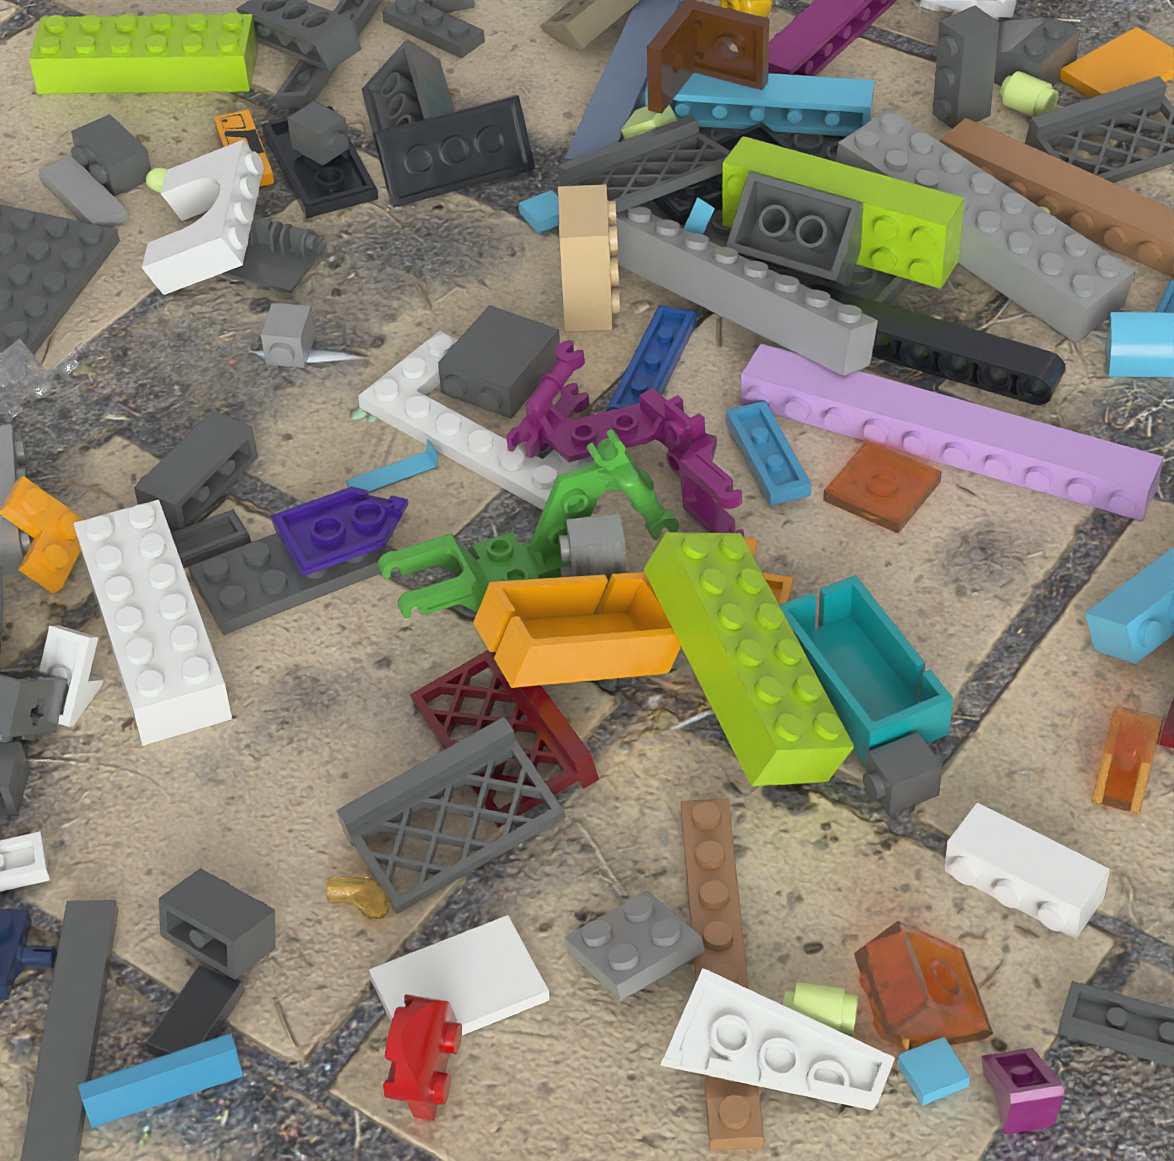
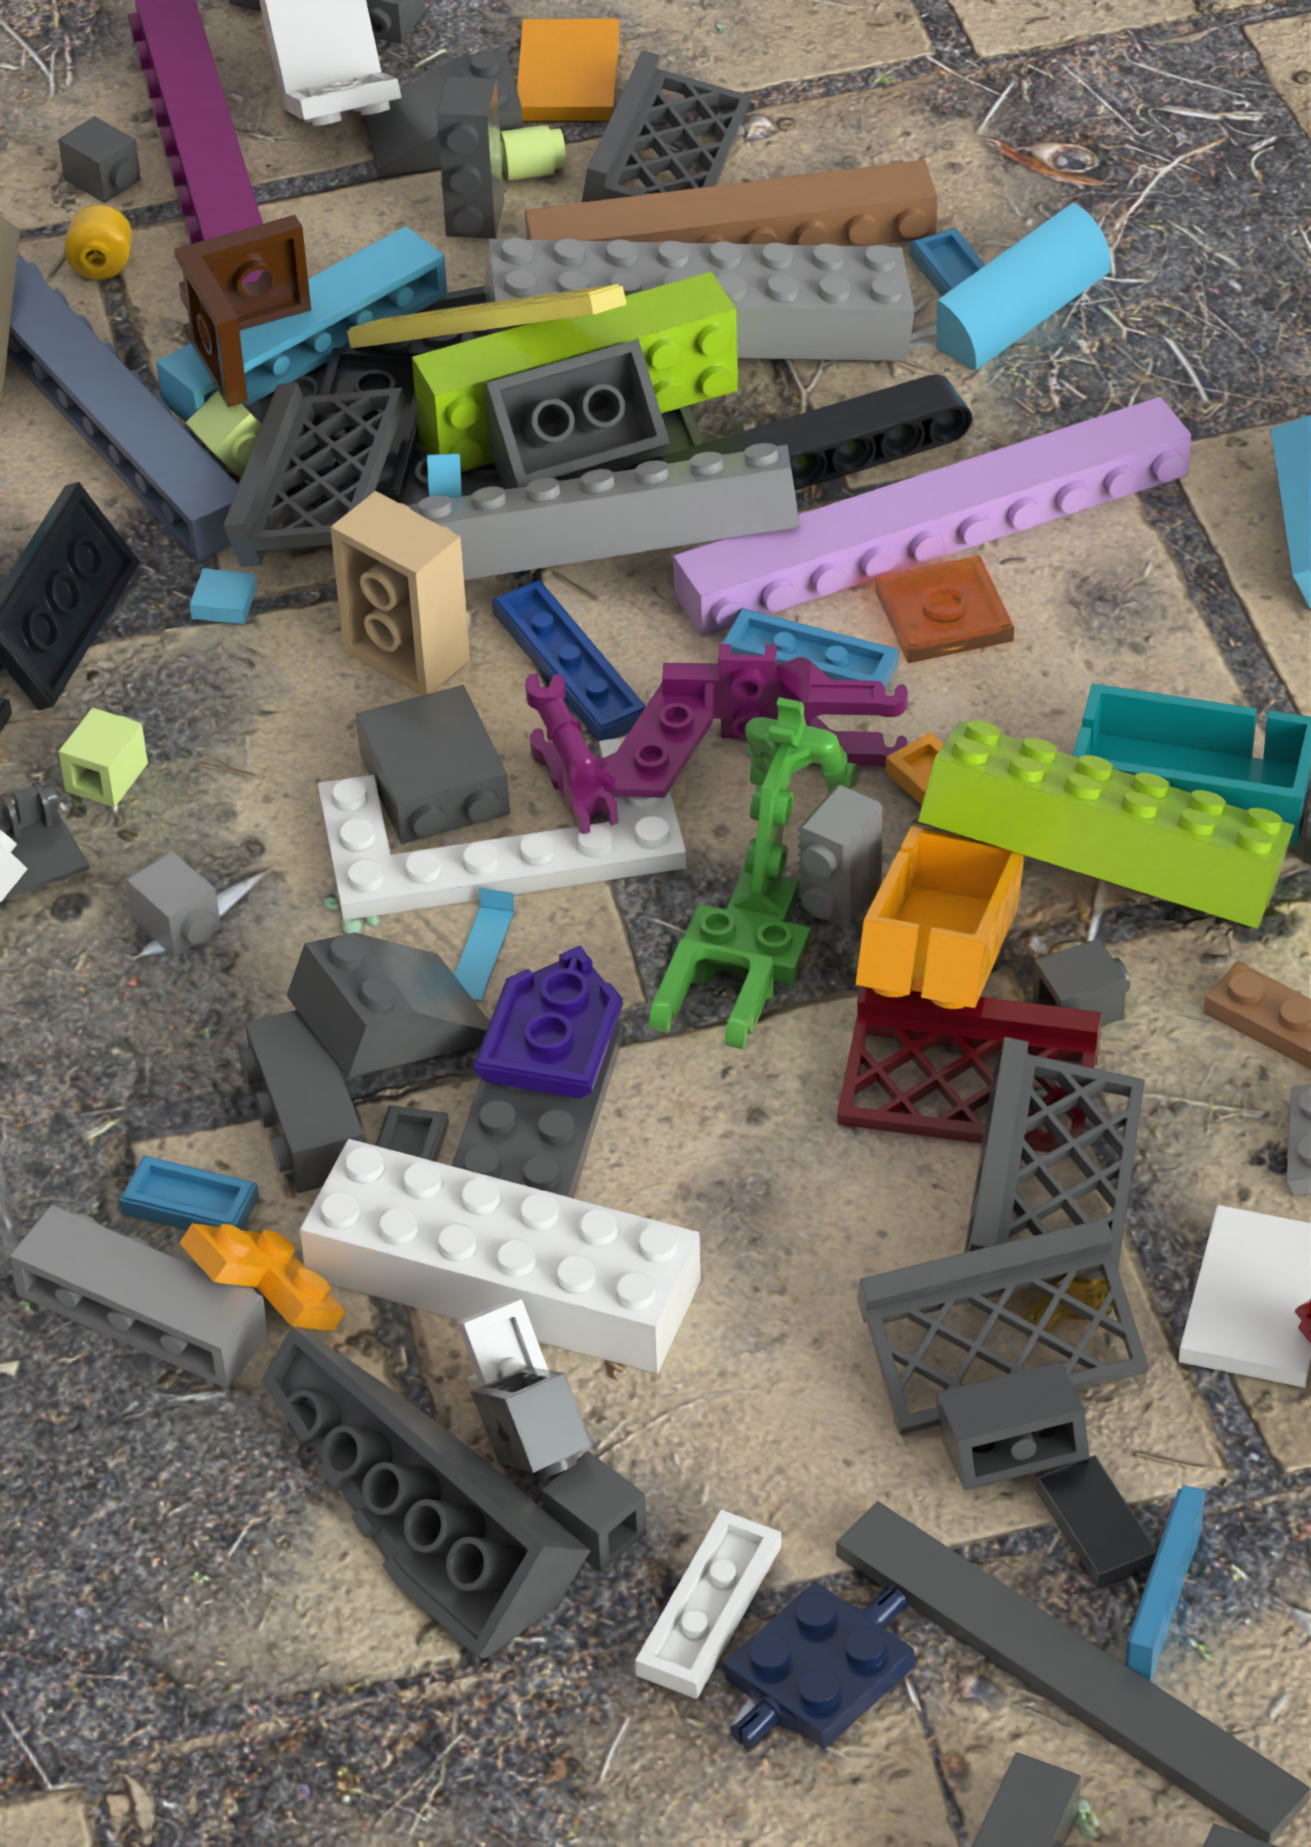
camera: 50 degrees left, 0 degrees up
none -> yellowish green brick [58,707,148,808]
none -> dark azure tile [119,1155,259,1230]
none -> dark grey slope [287,932,490,1078]
none -> light yellow tile [347,284,626,349]
none -> dark grey fence [857,1218,1149,1435]
none -> dark grey brick [1033,938,1130,1026]

